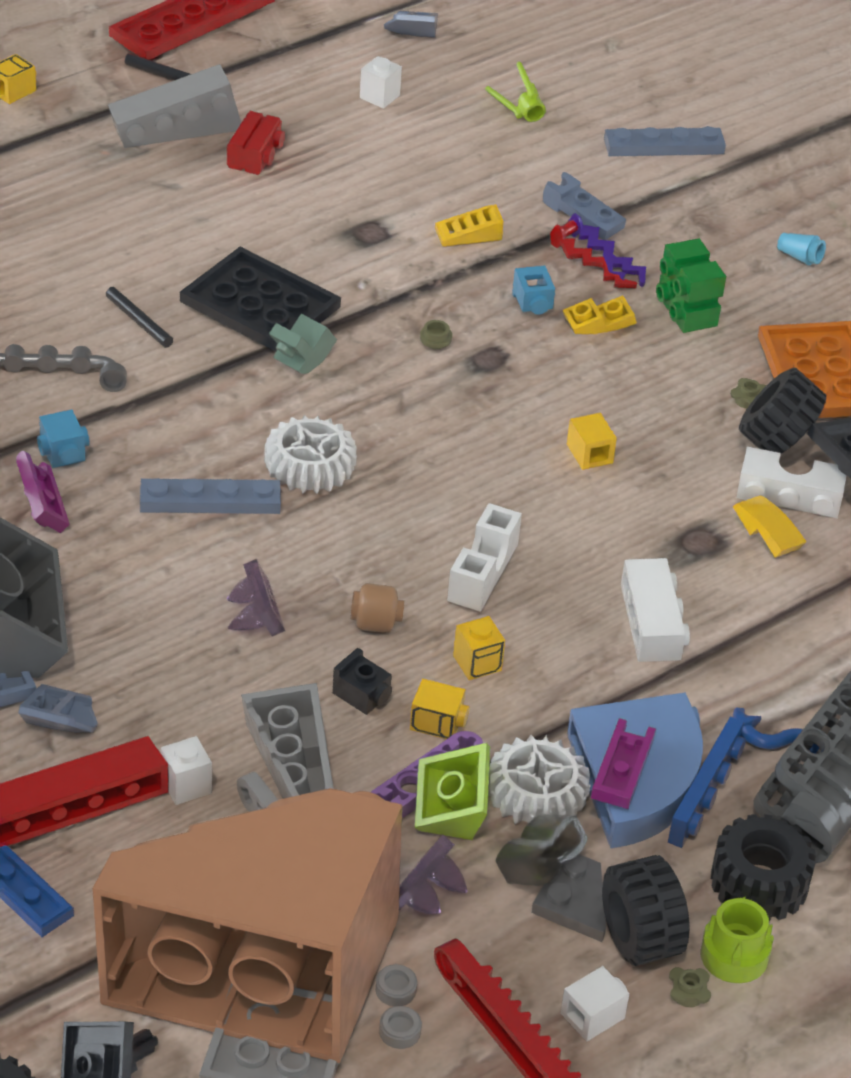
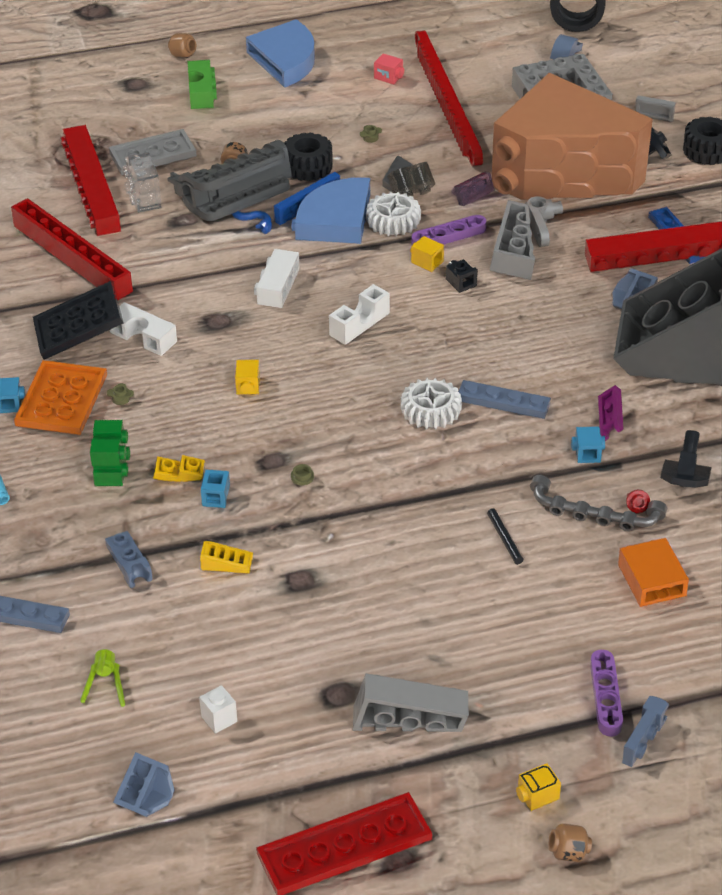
camera: 155 degrees left, 0 degrees up
black bar [125,53,191,81] -> none
white brick [161,736,212,805] -> none
black plate [180,246,341,352] -> none
red brick [227,111,285,175] -> none
clear purple tile [227,559,285,637] -> none
sand green brick [269,314,337,374] -> none
medium nougat head [350,583,404,633] -> none
lime slope [415,743,490,840] -> none
yellow brick [453,616,505,680] -> none
piece [550,213,646,289] -> none
white brick [560,966,629,1042] -> none
magenta hinge [591,718,656,809] -> none
black tyre [602,855,690,966] -> none
lime piece [700,897,774,983] -> none
yellow slope [733,495,806,558] -> none
black tyre [739,368,827,454] -> none

